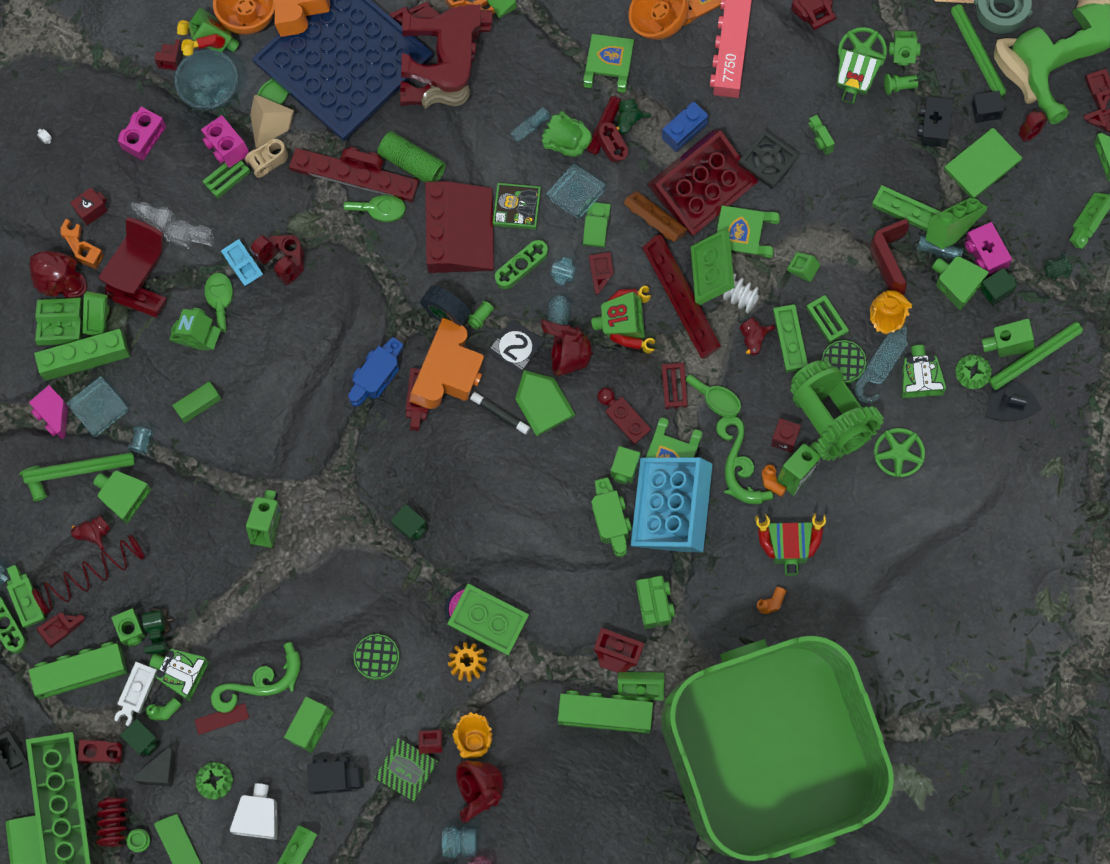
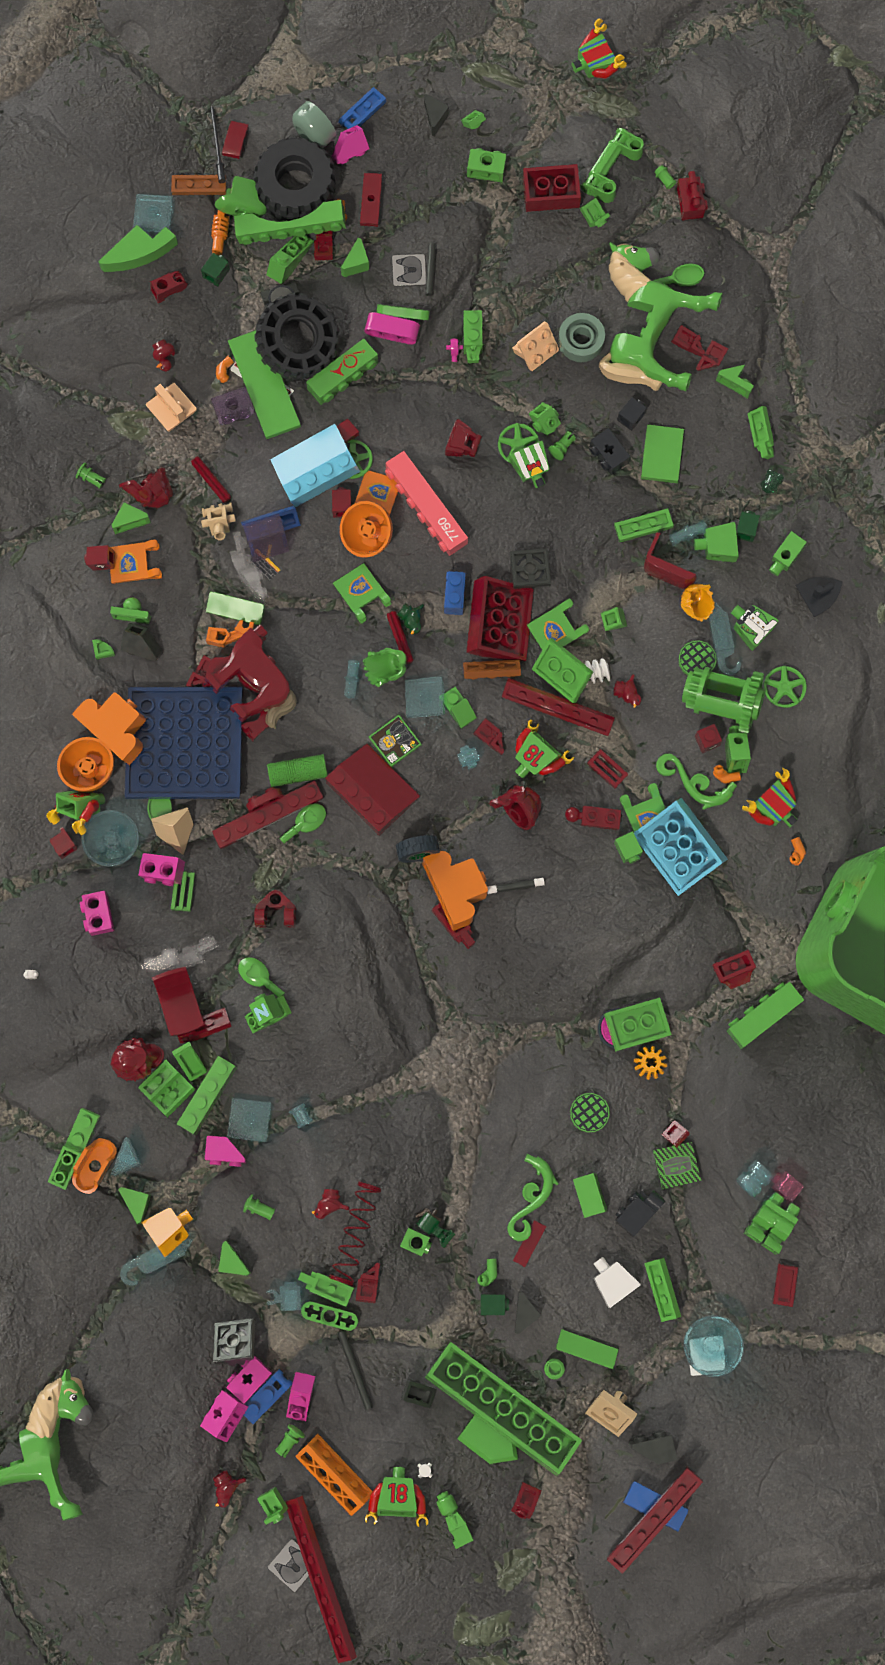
camera: 50 degrees left, 5 degrees up
bright green axle [22,453,135,483] -> none
bright green brick [29,642,128,700] -> none
orange piece [61,219,104,269] -> none
dark red brick [70,188,108,226] -> none
dark red leg [77,740,123,764] -> none
bright green torso [93,471,152,524] -> none
dark red piece [96,797,128,847] -> none
white plate [114,662,158,727] -> none
torso [149,649,209,701] -> none
bright green slope [172,381,222,423] -> none
bright green gear [196,762,233,799] -> none
medium azure slope [221,239,263,286] -> none
tan piece [245,139,288,178] -> none
bright green torso [246,490,281,548] -> none
blue hinge [348,337,404,407] -> none
dark green brick [390,504,427,543] -> none
light orange hair [452,712,493,758] -> none
dark red head [456,760,504,823] -> none
bright green pin [467,301,494,330] -> none
sticker [489,320,544,373] -> none
bright green beam [495,240,548,290] -> none
bright green tile [515,370,576,437] -> none
clear light blue brick [546,296,571,325] -> none
bright green hinge [591,478,631,557] -> none
dark red beam [596,122,628,163] -> none
bright green slope [618,672,664,701] -> none
bright green brick [636,576,675,629] -> none
bright green piece [685,374,741,418] -> none
bright green plate [773,304,808,373] -> none
bright green tile [806,295,849,344] -> none
bright green plate [808,115,835,155] -> none
bright green slope [925,198,988,249] -> none
bright green axle [951,4,1006,97] -> none
bright green gear [955,354,992,389] -> none
dark pink brick [965,222,1012,277] -> none
bright green axle [989,322,1083,390] -> none
dark red plate [1018,111,1048,142] -> none

